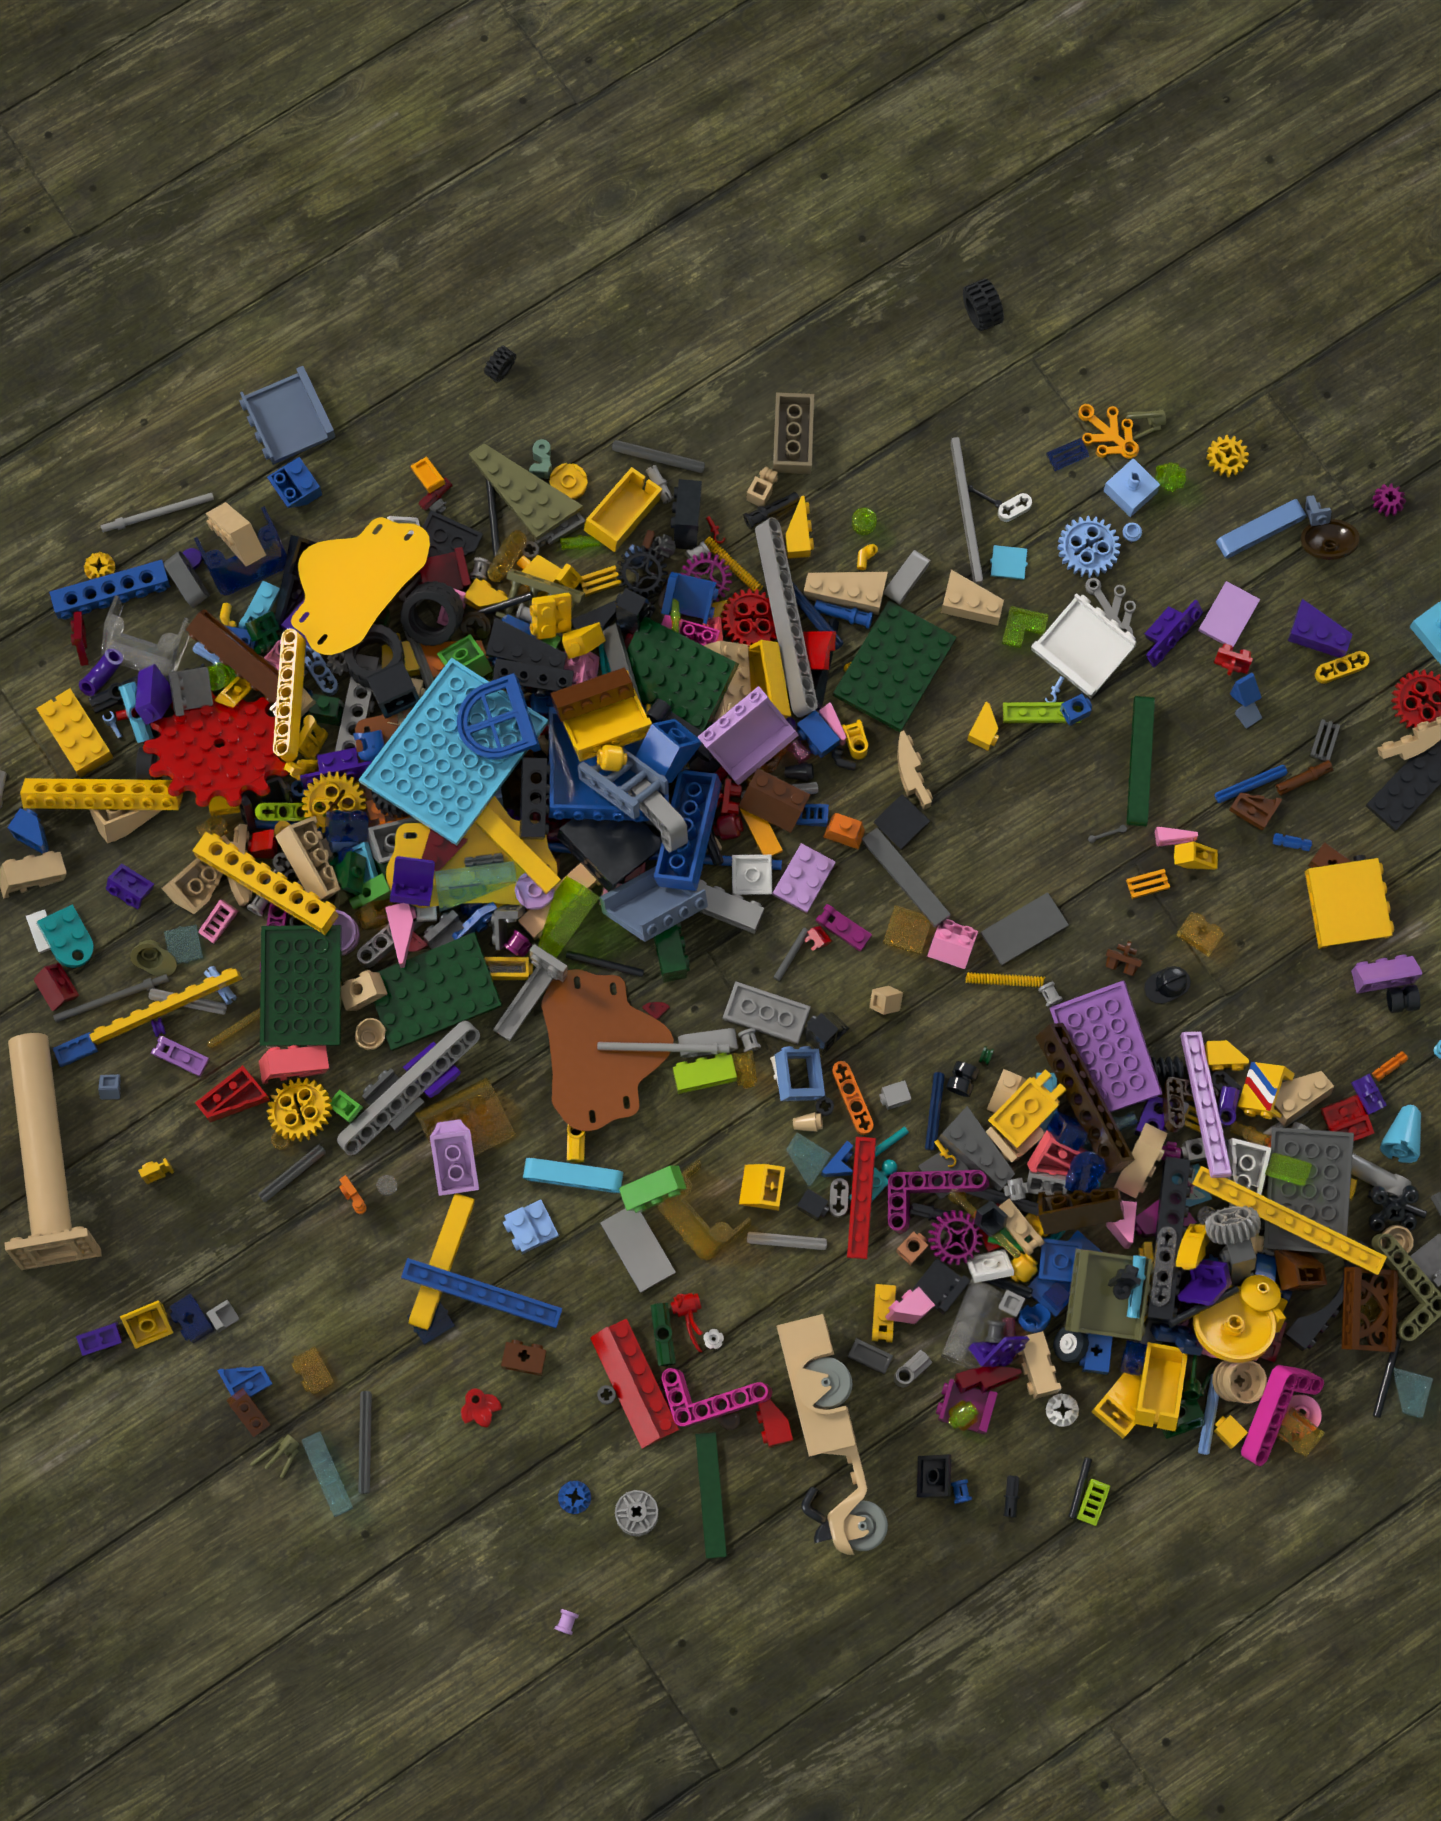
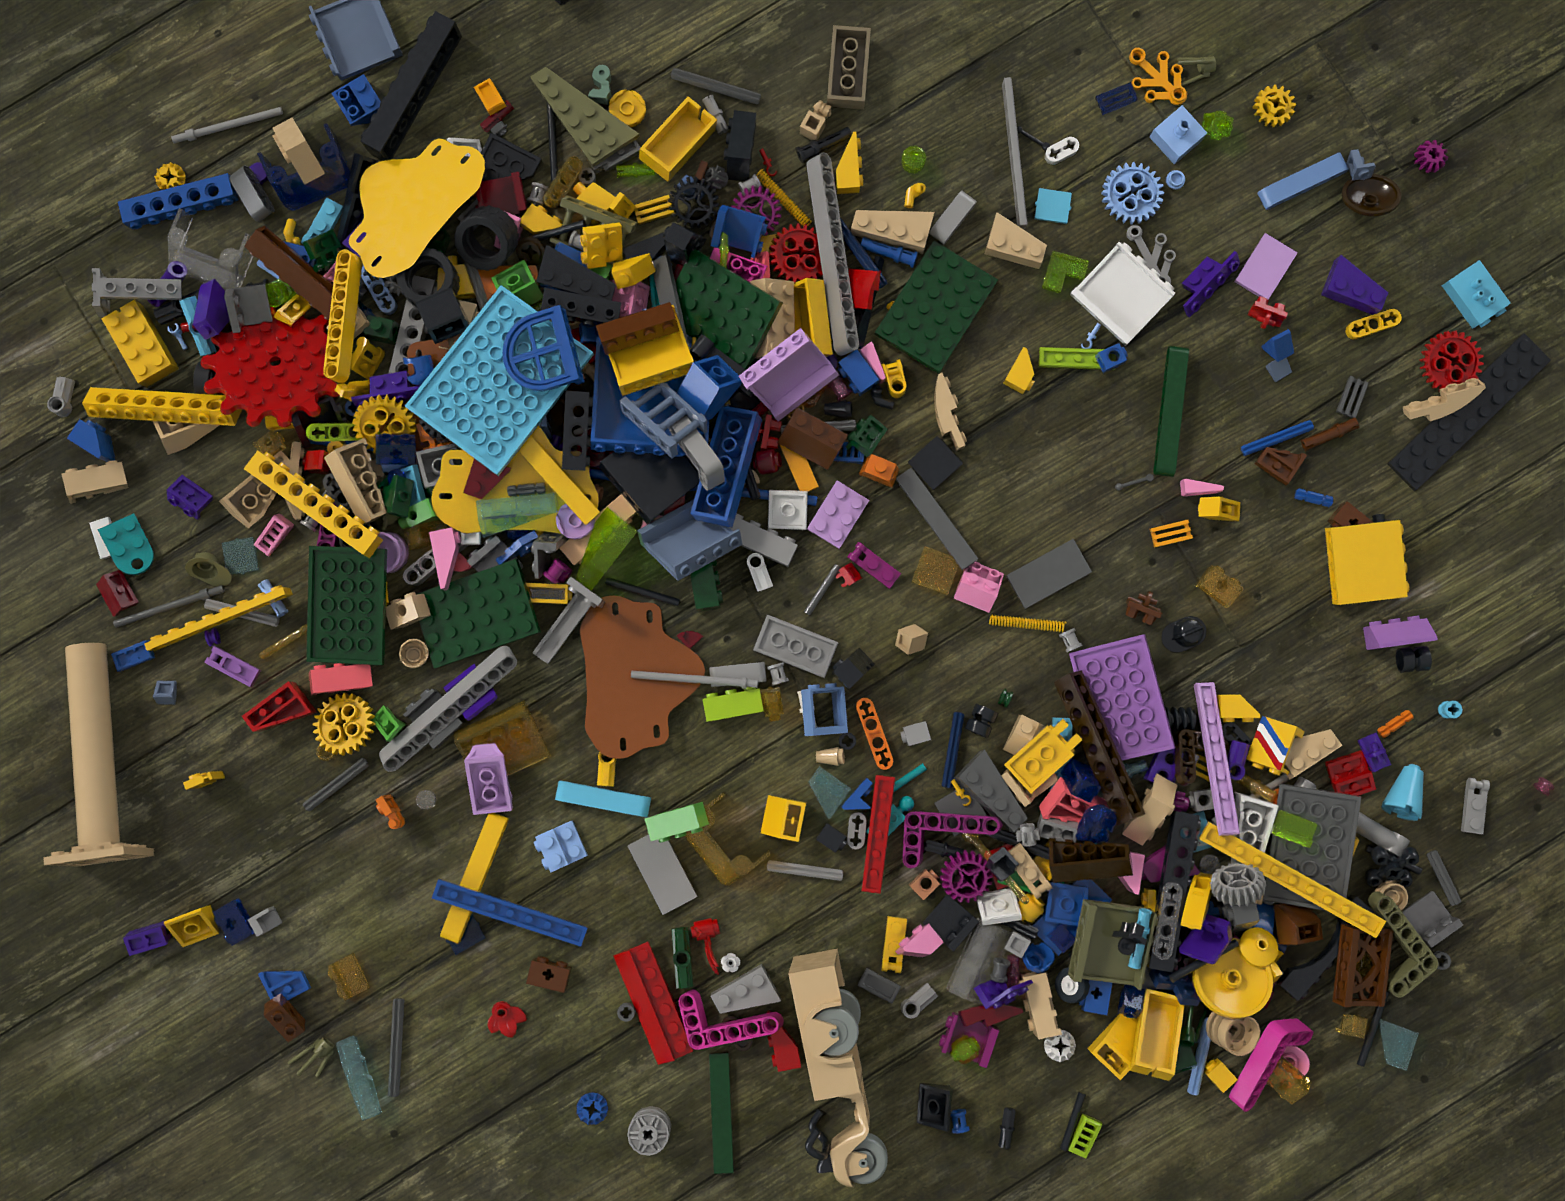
camera: 10 degrees right, 10 degrees up
dark red wing [71,611,89,666] -> none
dark purple bracket [390,856,435,907] -> none
yellow head [597,745,627,772] -> none
none -> light grey bracket [92,268,182,317]
none -> black brick [361,11,462,161]
none -> light grey wedge [711,964,781,1013]
none -> white piece [747,553,773,592]
none -> dark green bracket [845,414,888,457]
none -> clear yellow panel [1335,1014,1368,1039]

